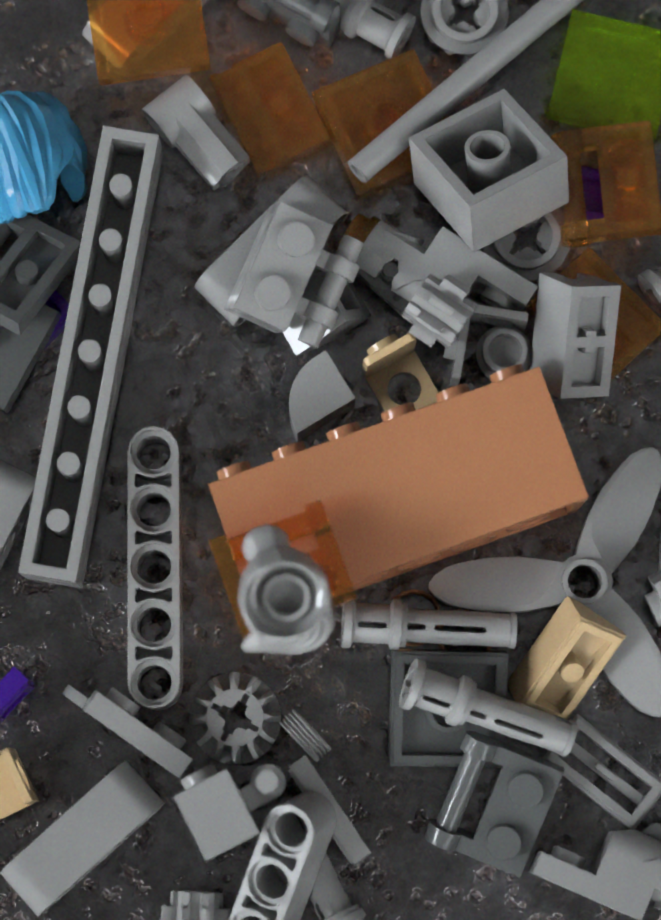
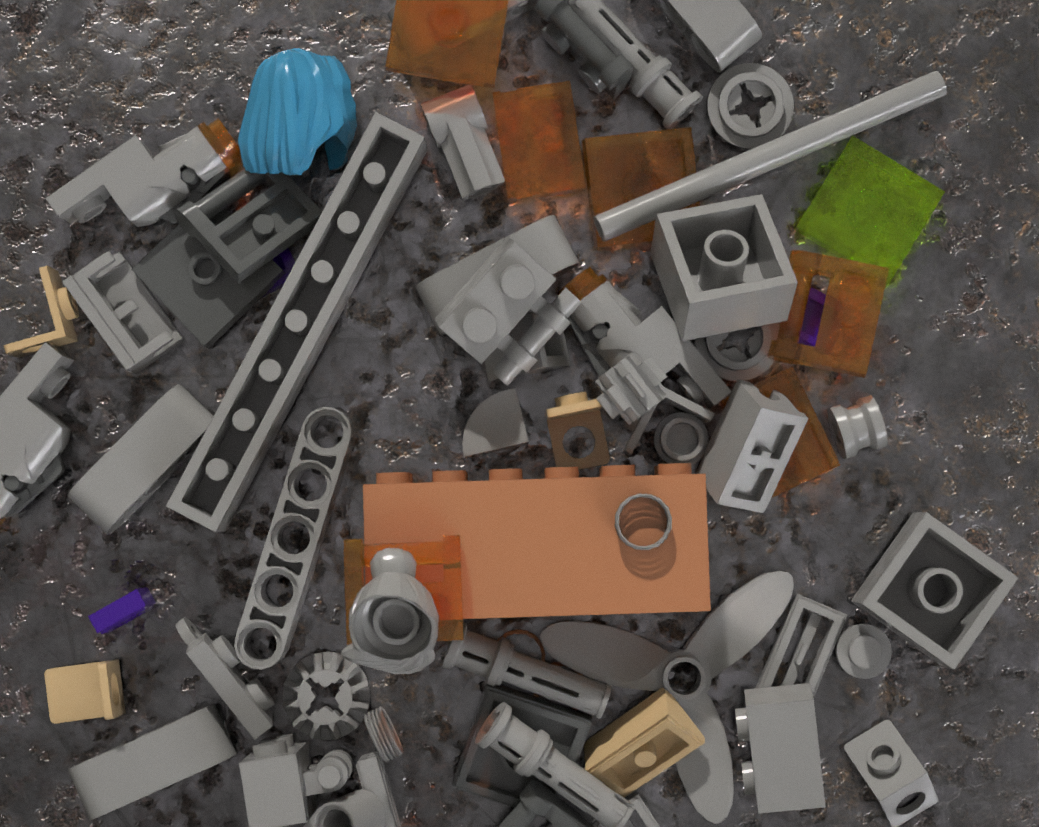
camera: 20 degrees right, 5 degrees up
none -> light grey axle [615,493,672,550]

